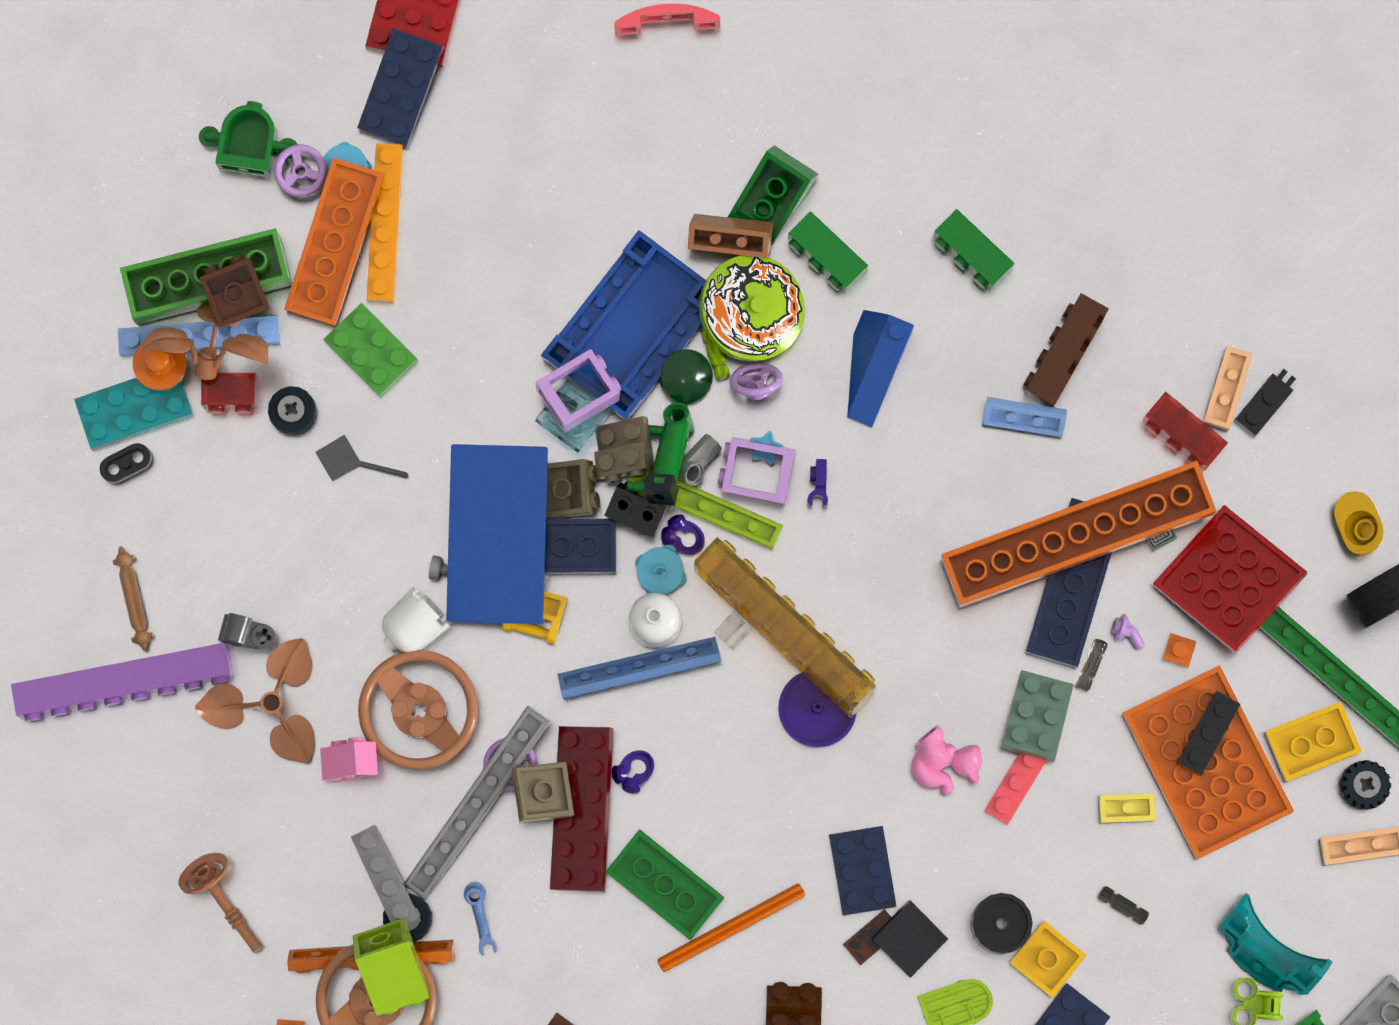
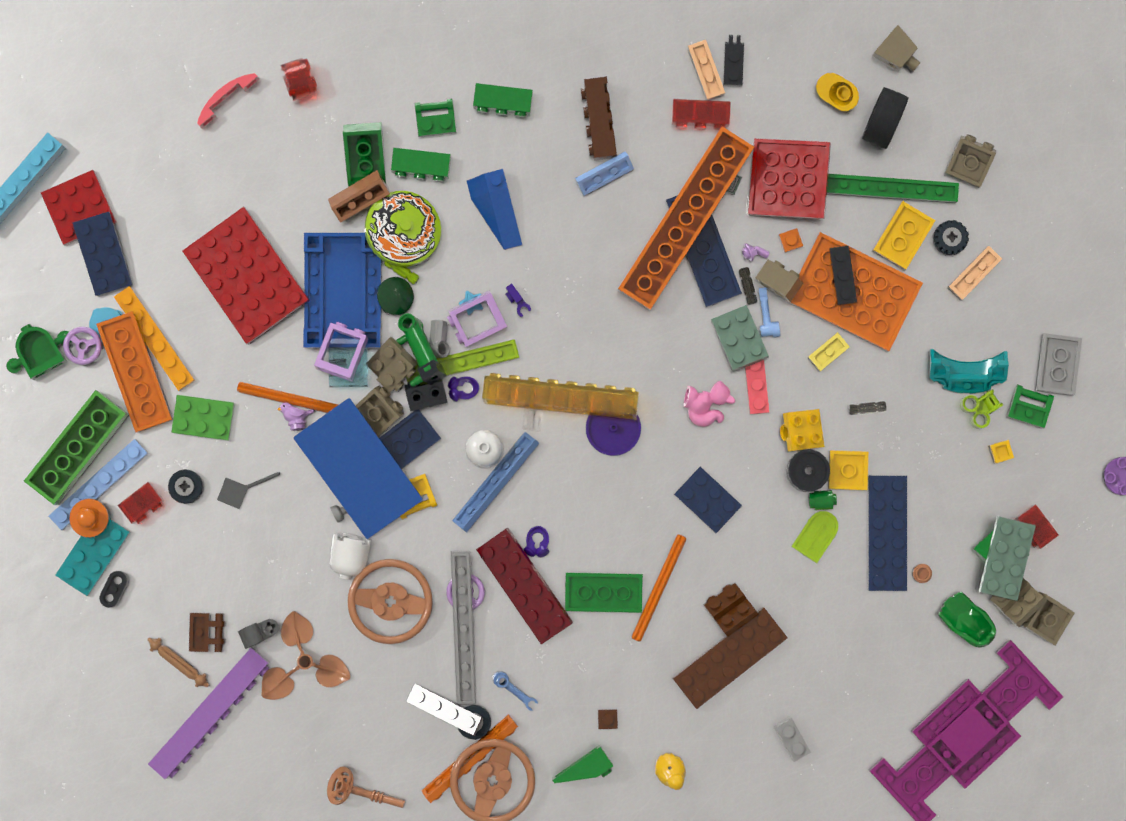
camera: 40 degrees left, 5 degrees up
nougat plant [142,303,269,380] -> none
reddish brown plate [199,254,270,328] -> none
bright pink brick [320,737,378,781] -> none
lime slope [352,918,429,1016] -> none
dark tan tile [512,762,574,823] -> none
medium azure piece [635,544,687,594] -> none
lavender piece [730,363,783,400] -> none
reddish brown tile [843,909,891,965] -> none
black tile [871,900,948,978] -> none
none -> red plate [182,206,309,344]
none -> reddish brown plate [189,613,225,652]
none -> orange axle [237,382,338,413]
none -> lavender animal [278,402,315,431]
none -> clear red brick [280,58,317,101]
none -> green plate [414,98,456,137]
none -> dark tan brick [755,259,803,302]
none -> light blue brick [759,287,781,337]
none -> yellow plate [780,409,825,452]
none -> green brick [809,490,837,510]

